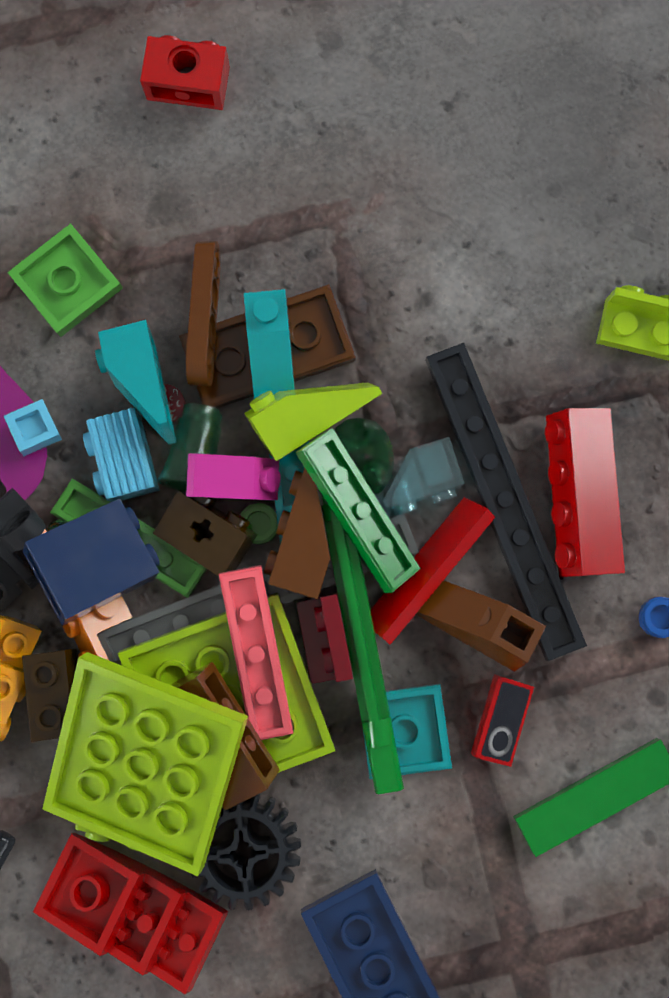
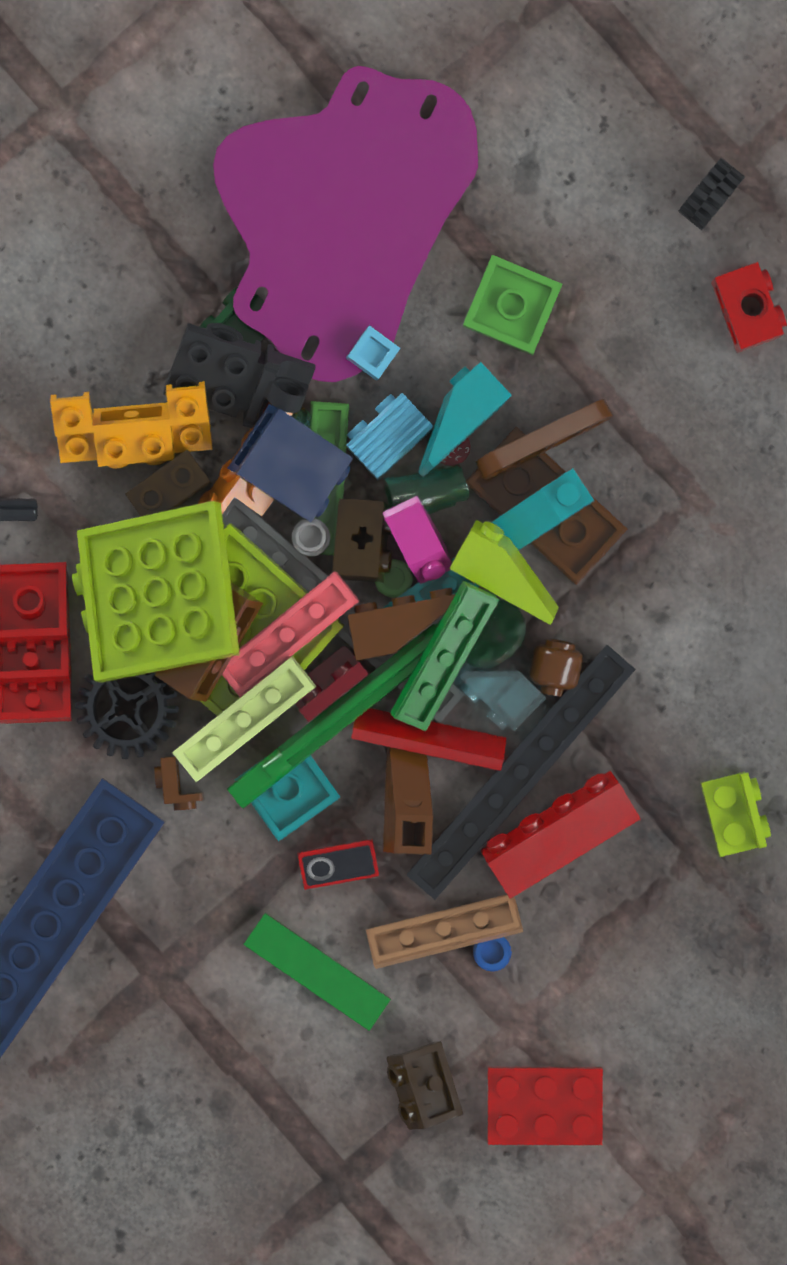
camera: 65 degrees right, 5 degrees up
none -> reddish brown bracket [154,756,205,811]
none -> yellowish green plate [172,656,316,782]
none -> light grey plate [292,518,330,557]
none -> medium nougat tile [366,894,523,969]
none -> reddish brown head [529,638,583,696]
none -> black tyre [678,157,745,231]

